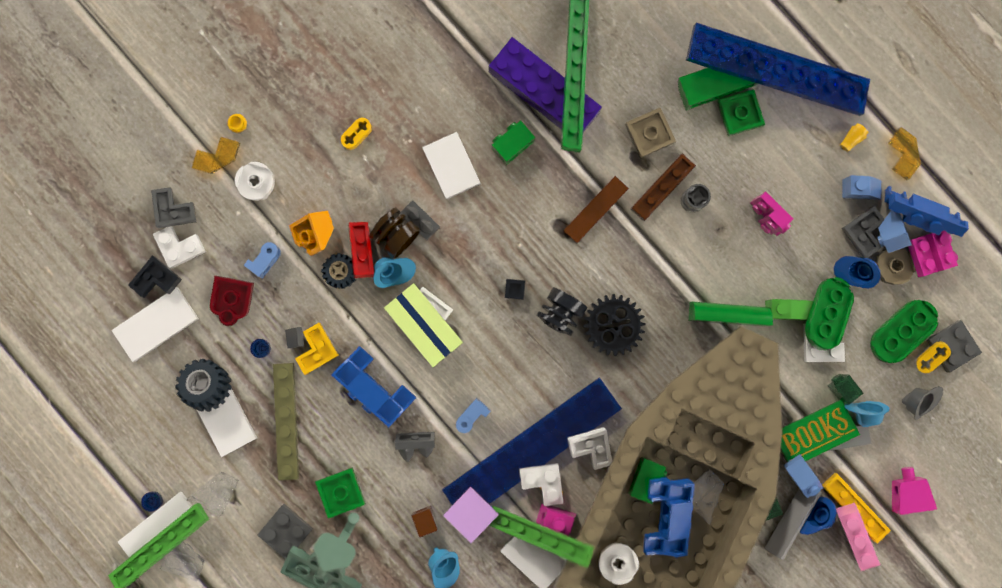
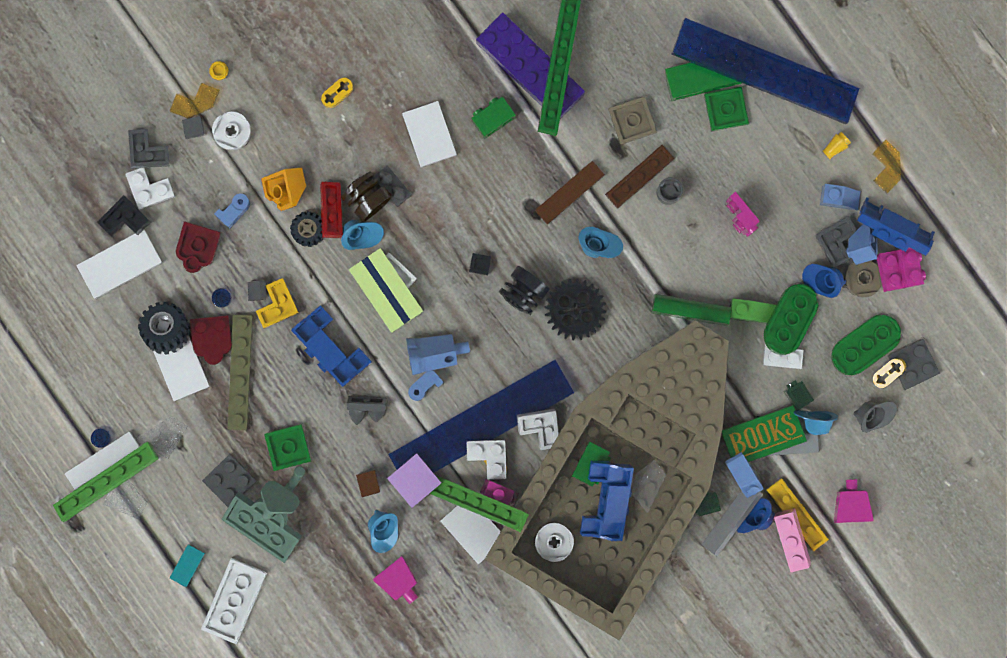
camera: 10 degrees right, 0 degrees up
none -> dark grey tile [182,116,205,139]
none -> dark red plate [190,315,232,365]
none -> medium blue piece [406,334,470,375]
none -> dark azure piece [578,227,623,258]

